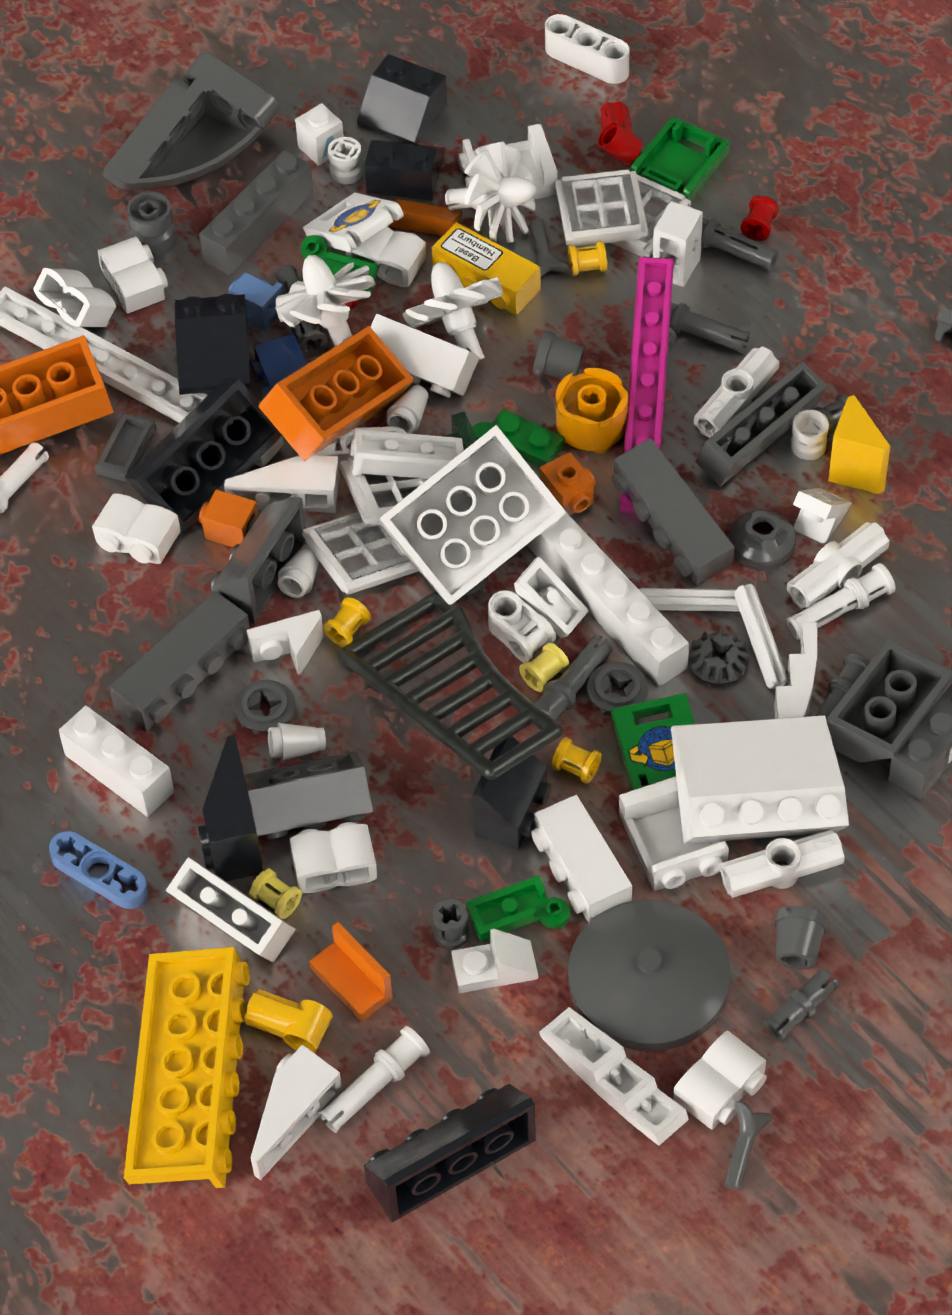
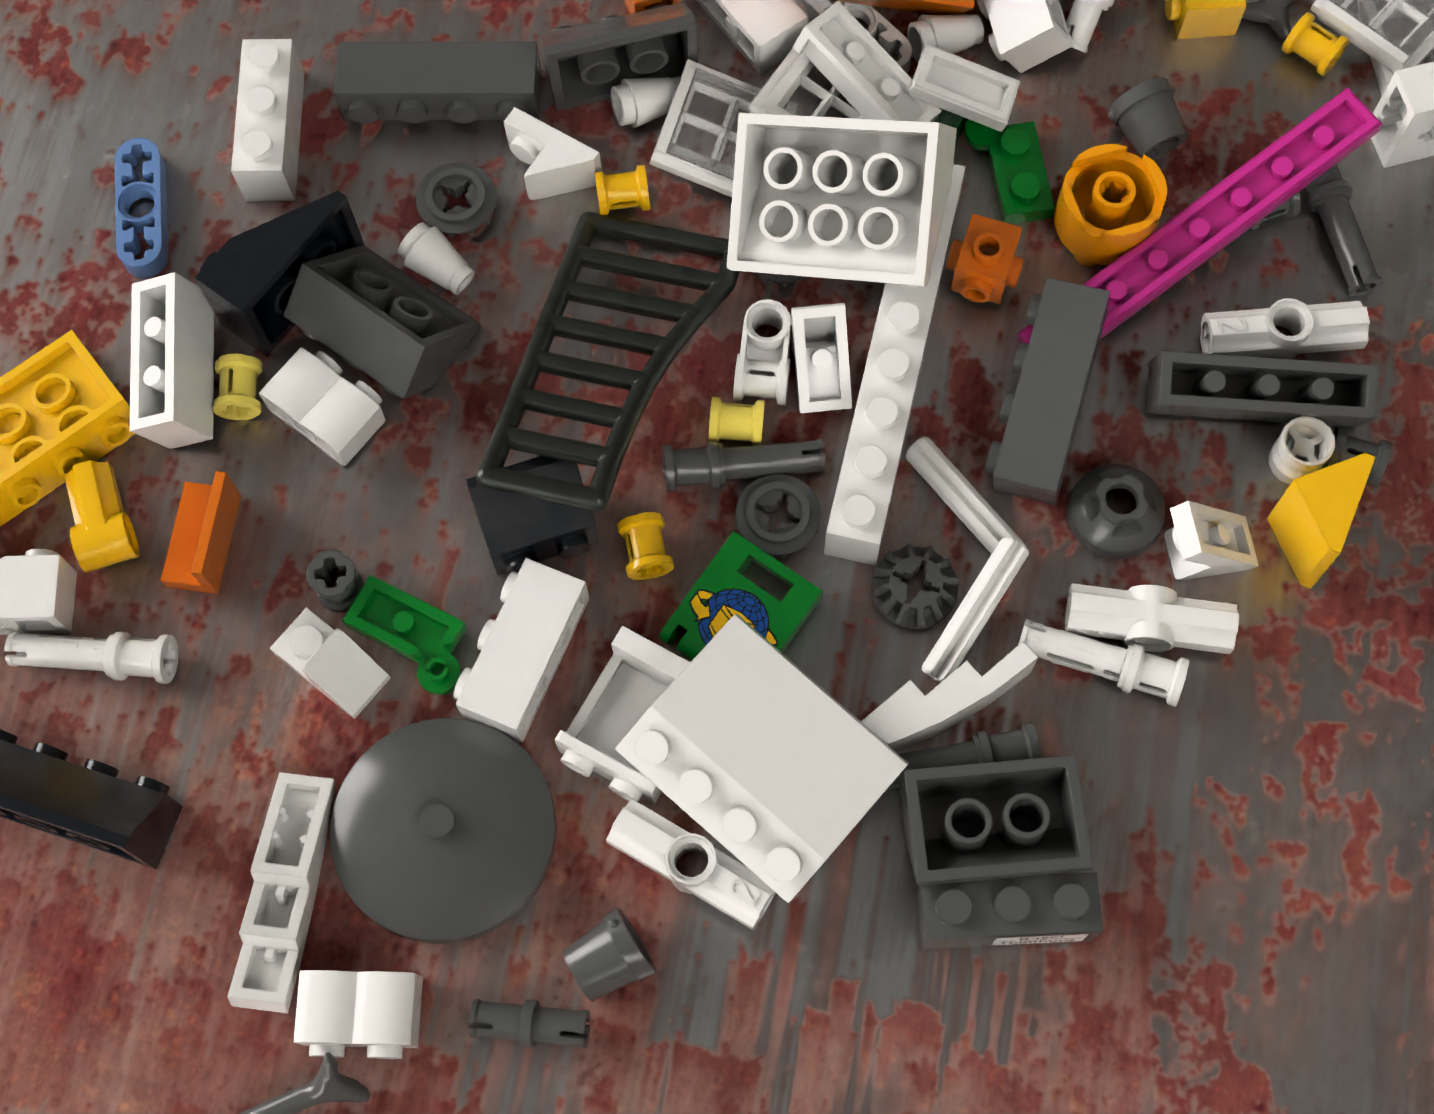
camera: 50 degrees right, 15 degrees up
none -> white tile [908,44,1020,132]

